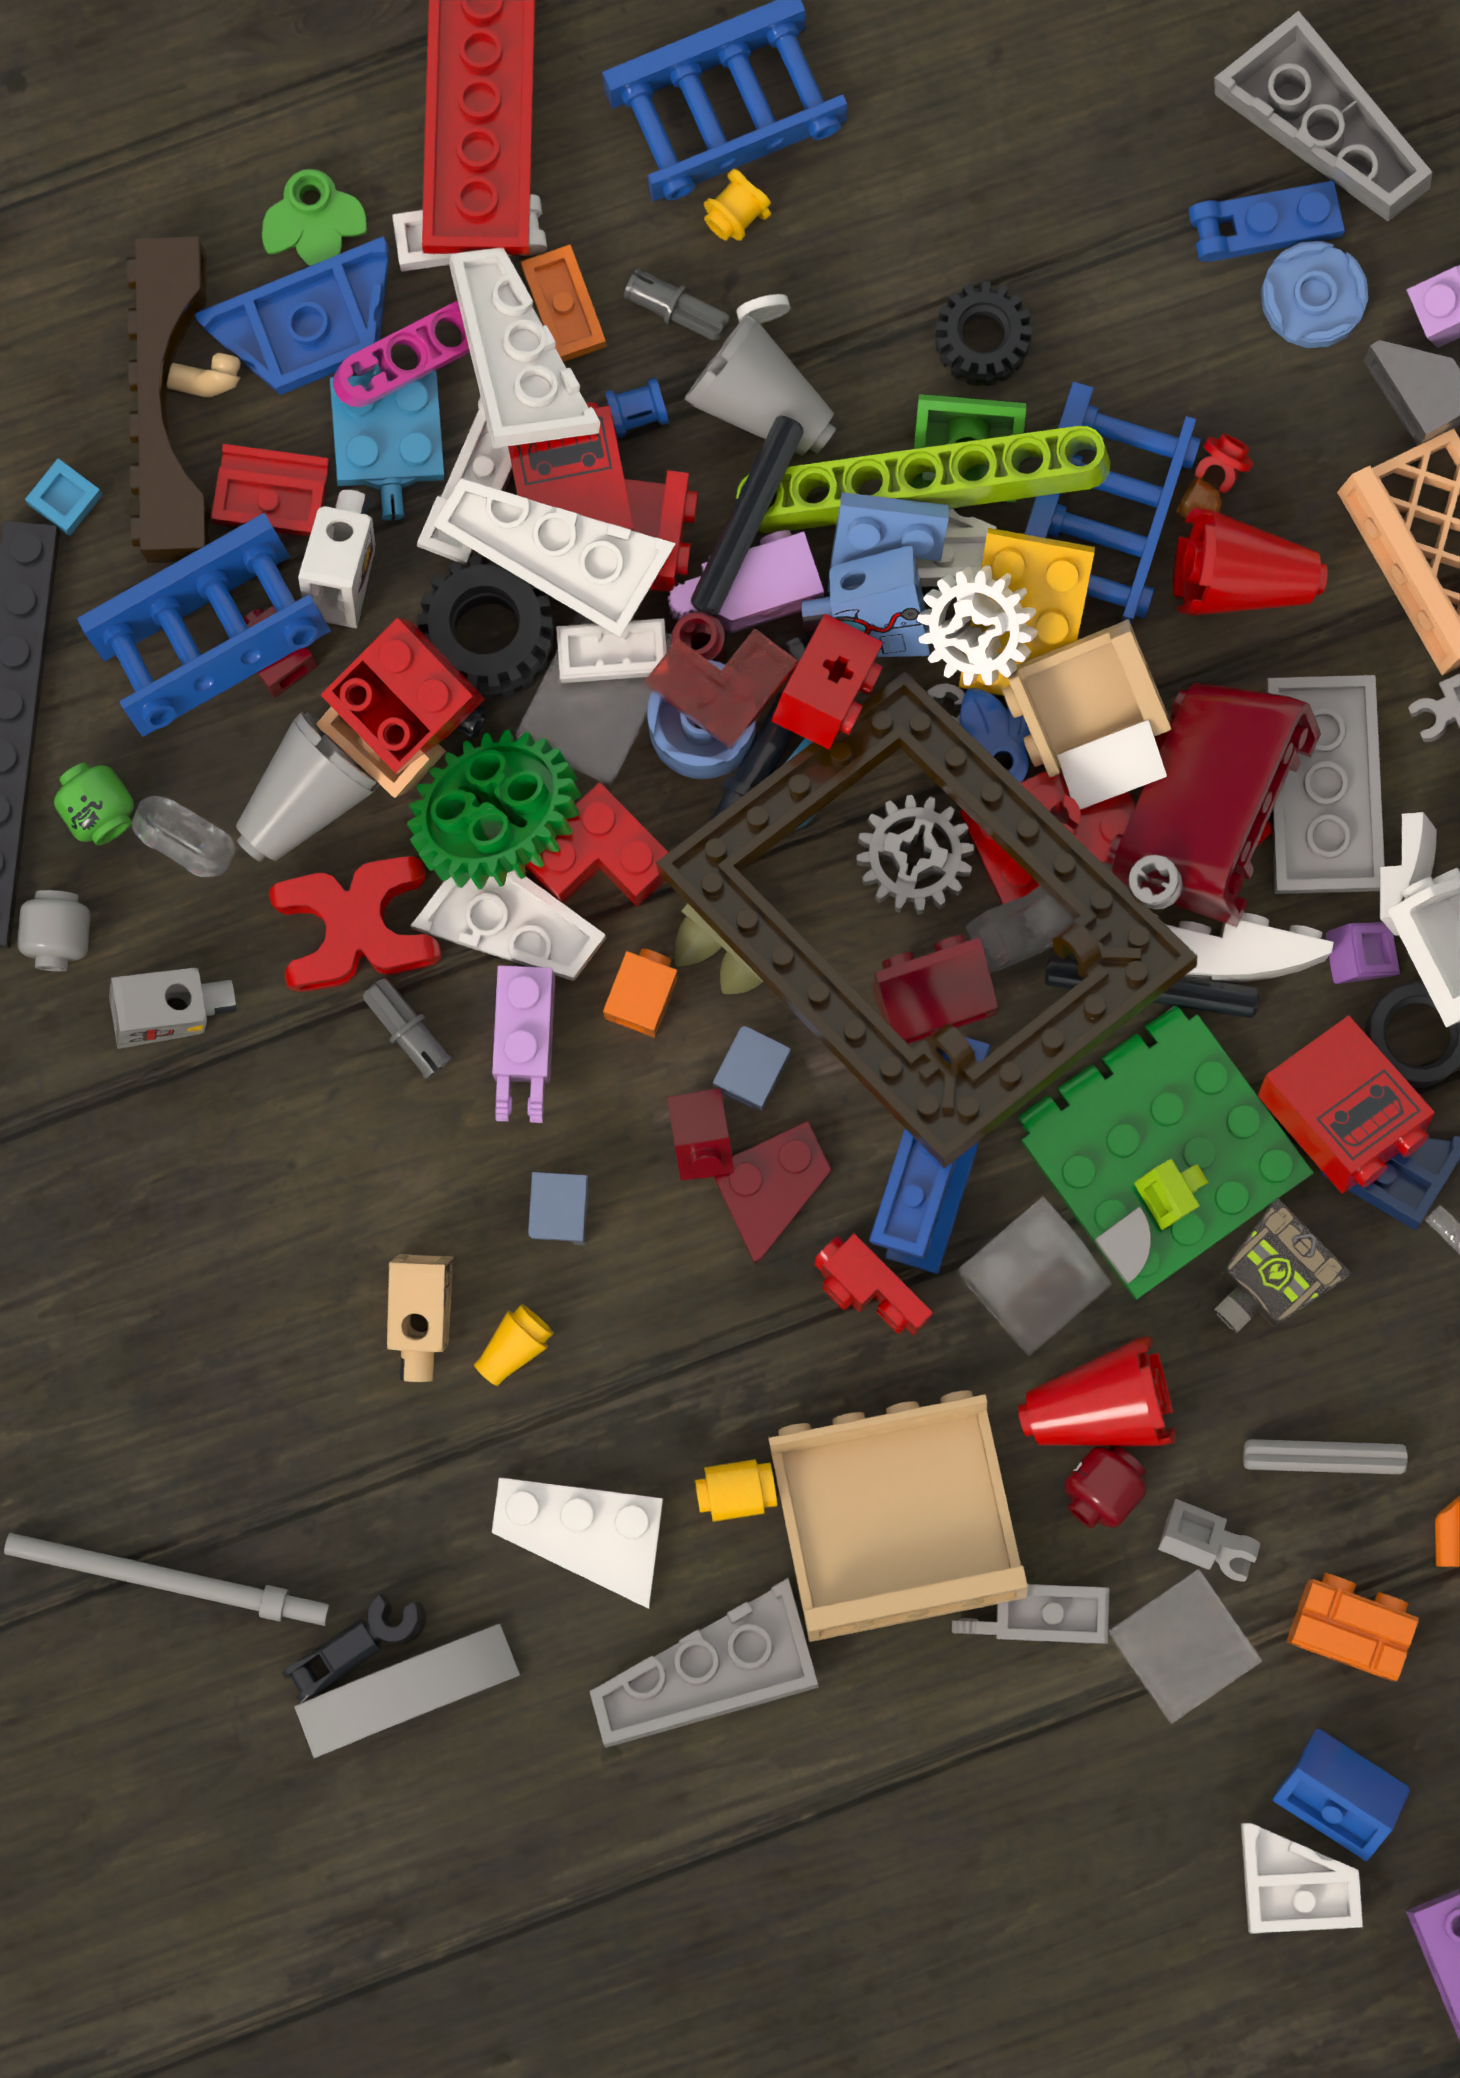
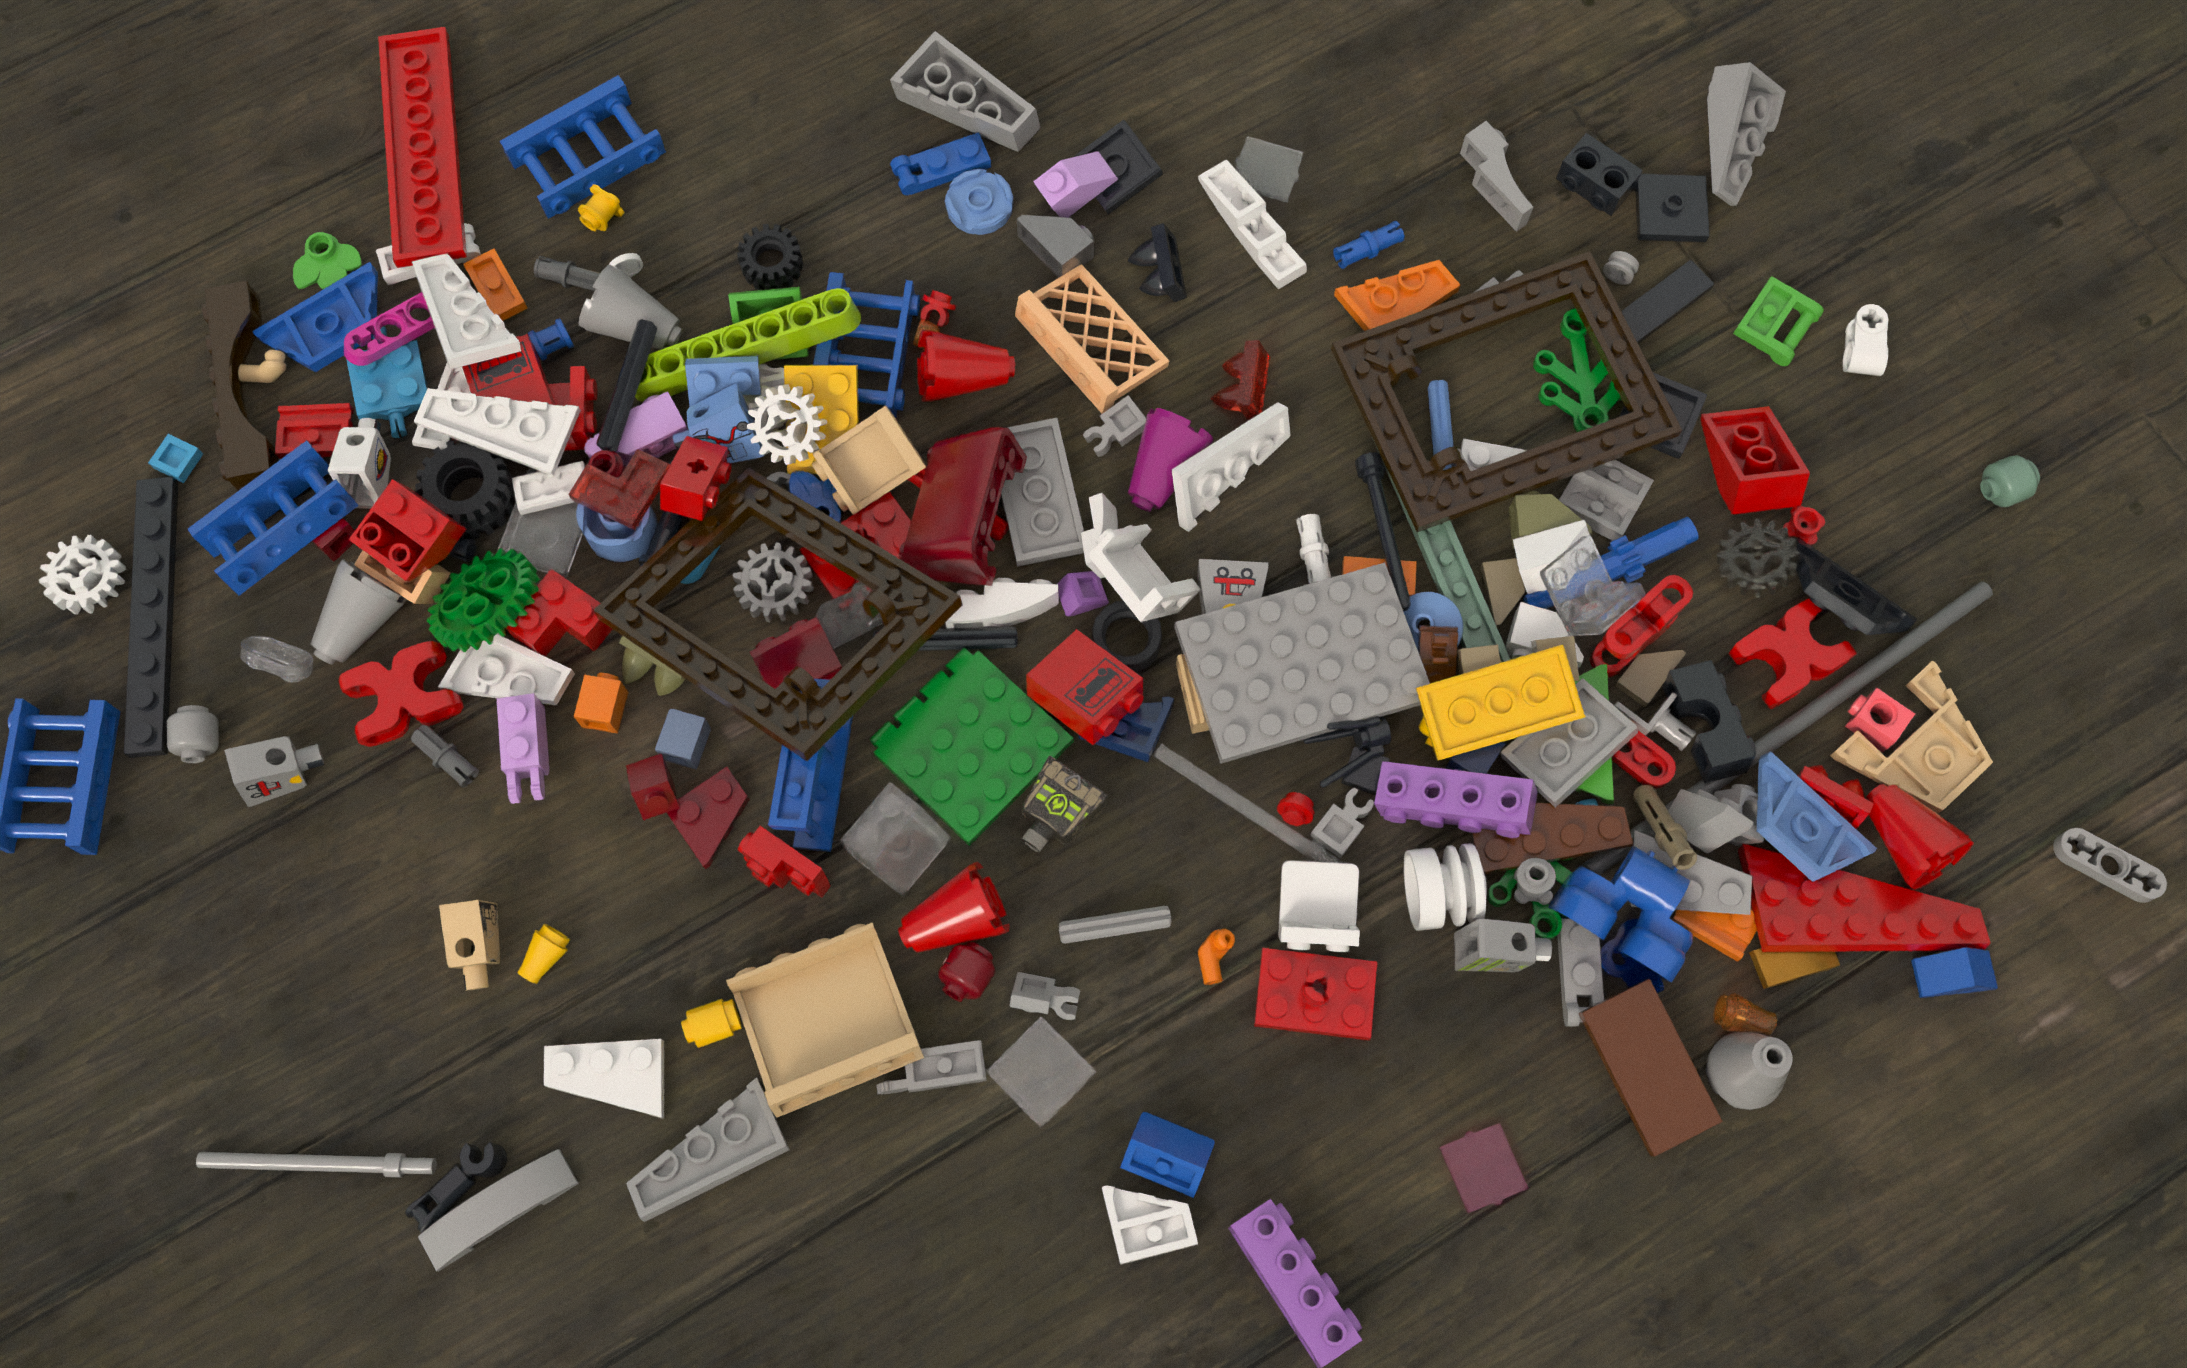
camera: 15 degrees left, 10 degrees down
bright green head [54,762,134,846] -> none
sand blue panel [528,1172,589,1245] -> none
white sticker [1057,720,1167,809] -> none
light grey tile [1094,1207,1151,1285] -> none
light grey bush [1129,855,1183,909] -> none
lime tile [1134,1159,1209,1230] -> none
orange brick [1286,1573,1419,1681] -> none

